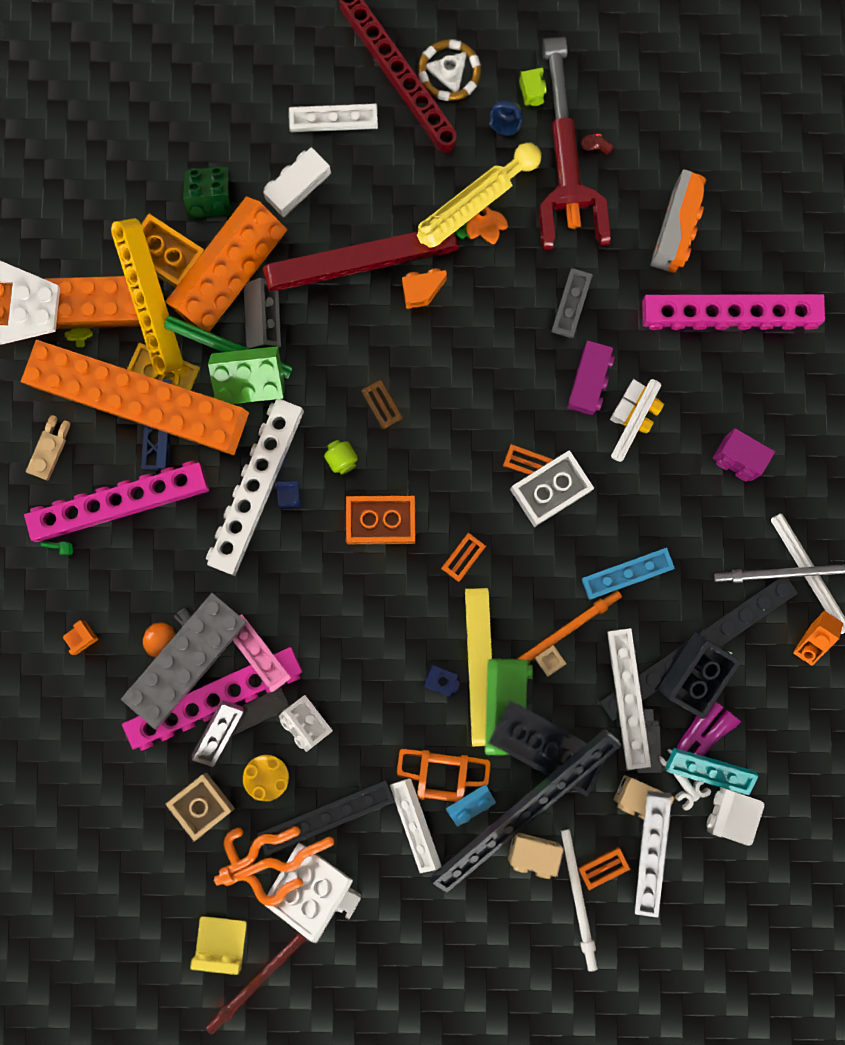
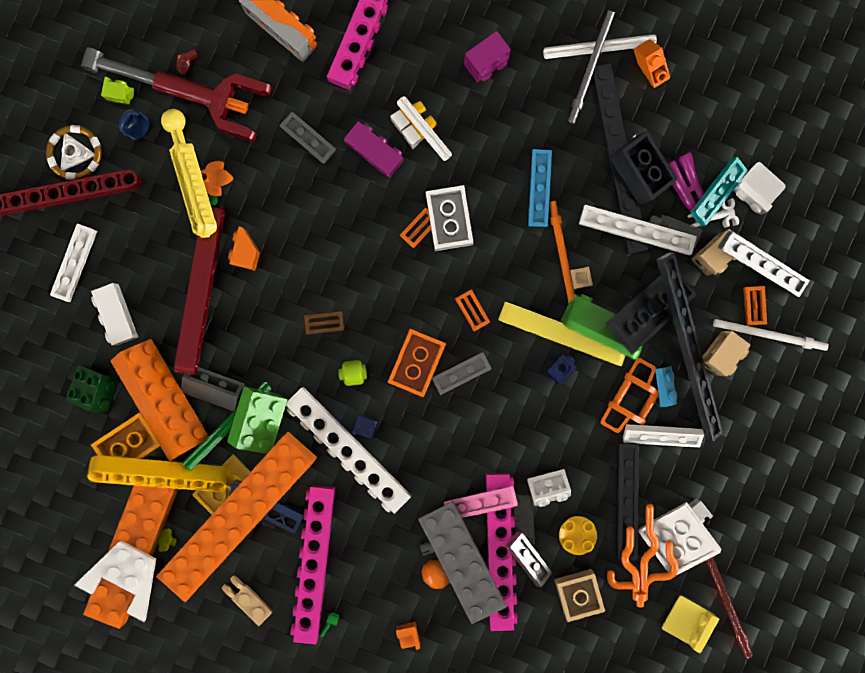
camera: 65 degrees left, 5 degrees up
none -> flat silver plate [432,352,492,395]

